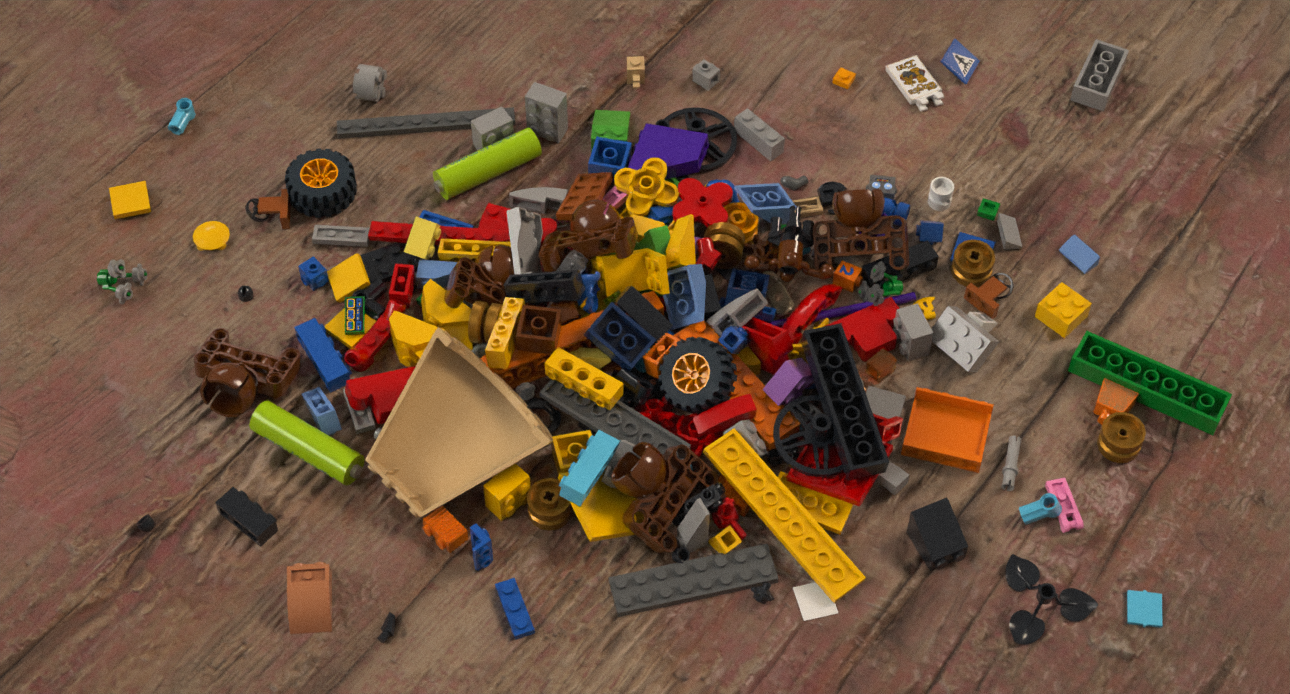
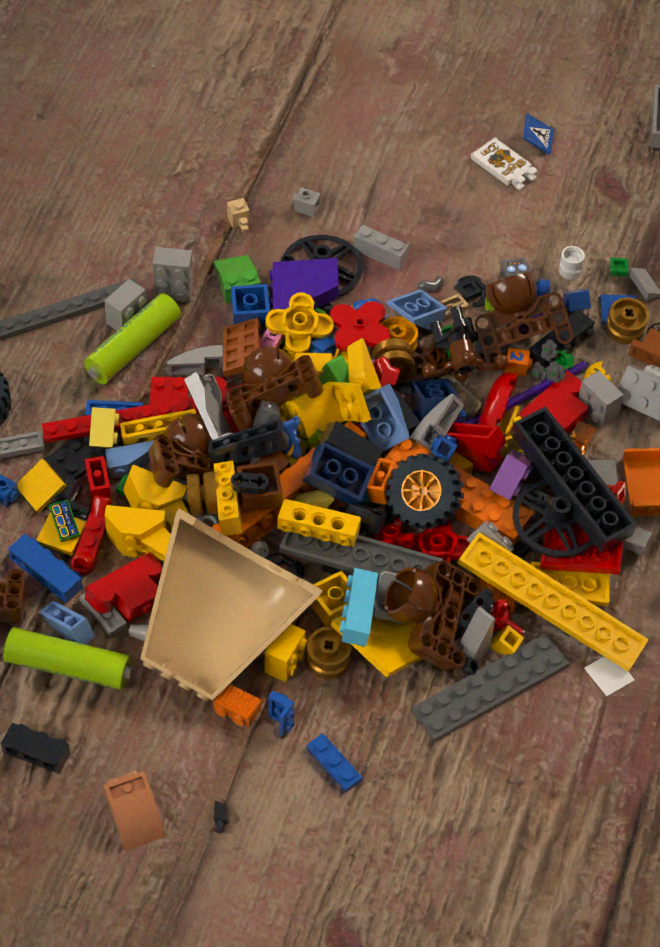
camera: 20 degrees left, 0 degrees up
red slope [692,393,757,436] -> none
black plant [751,582,774,604] -> none
light orange plate [832,67,856,89] -> none
none -> black beam [231,472,269,494]

